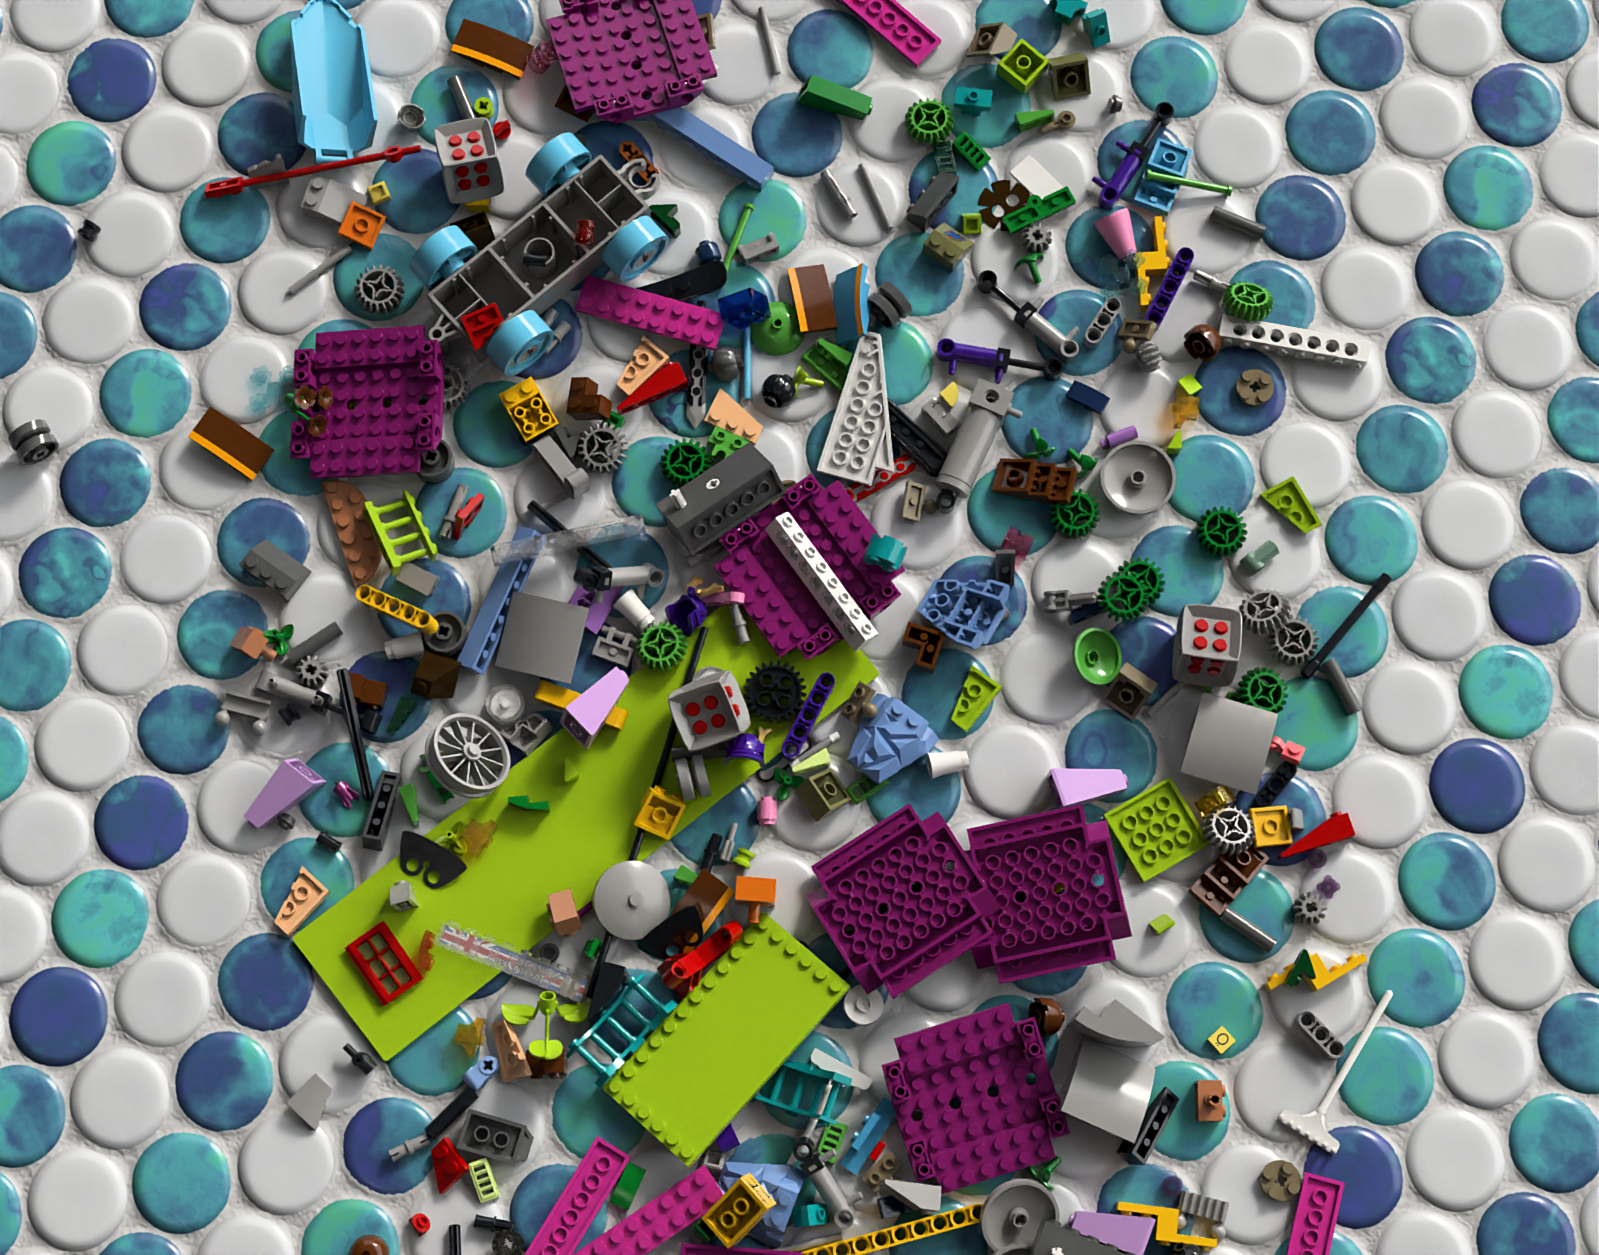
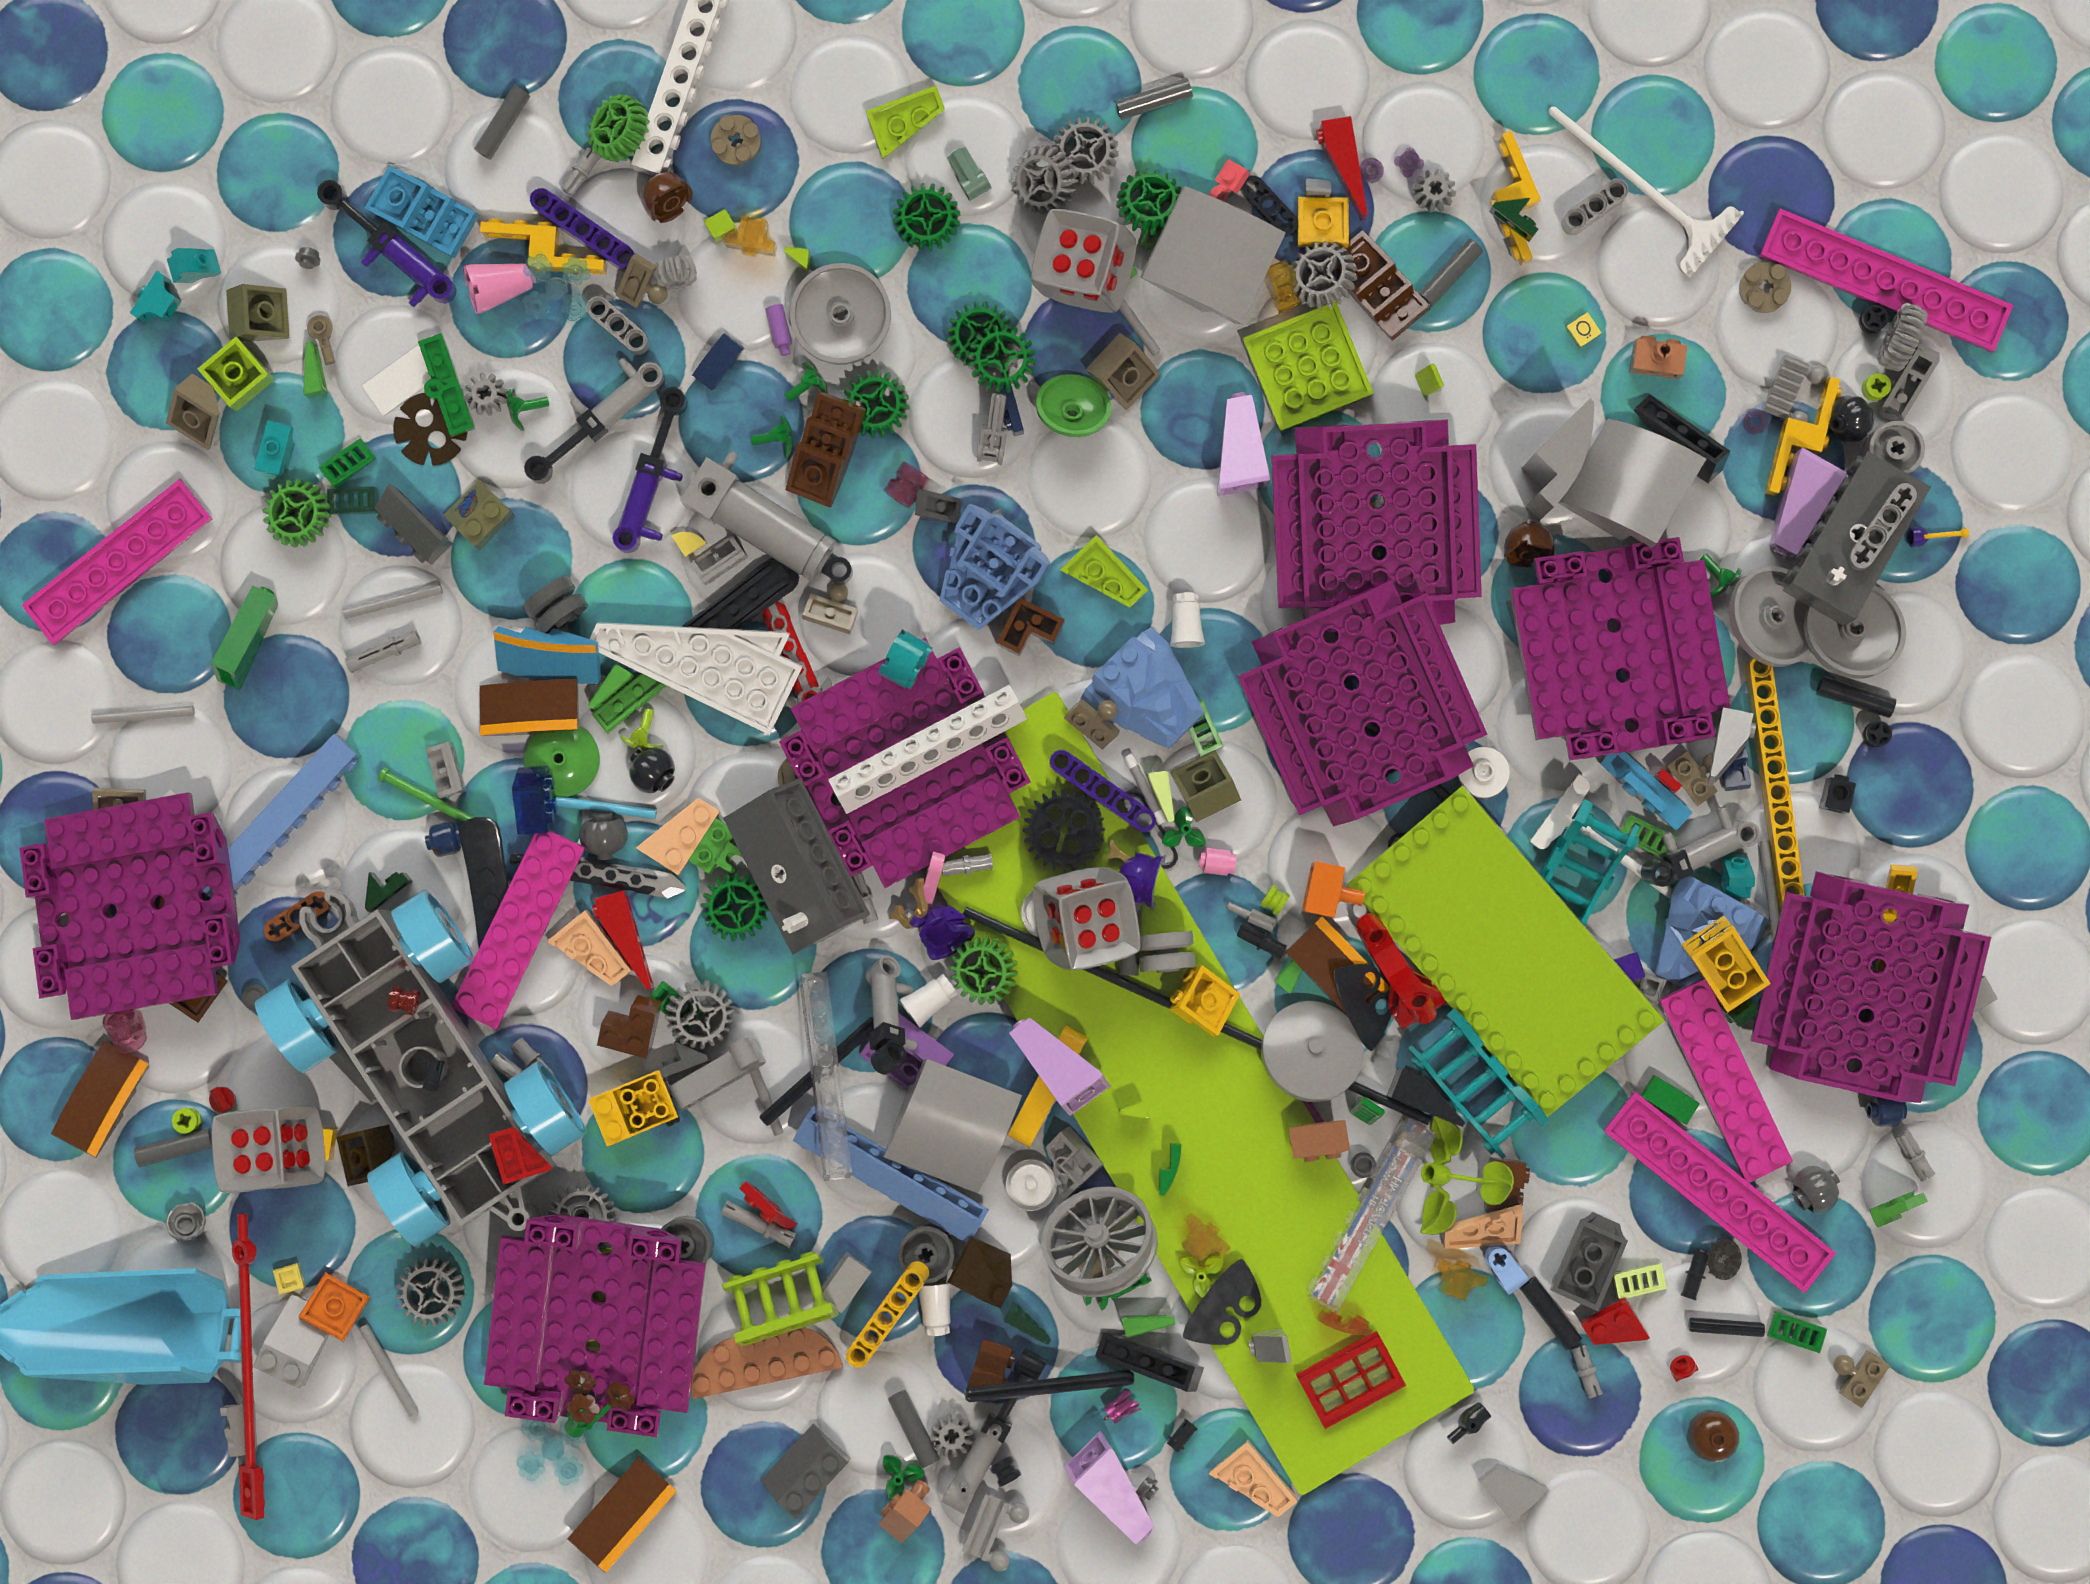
camera: 75 degrees left, 10 degrees up
light grey plate [592,625,640,668] -> none
lime slope [961,213,981,234] -> none
bright green bar [1144,169,1232,197] -> none
black piece [1300,573,1392,679] -> none

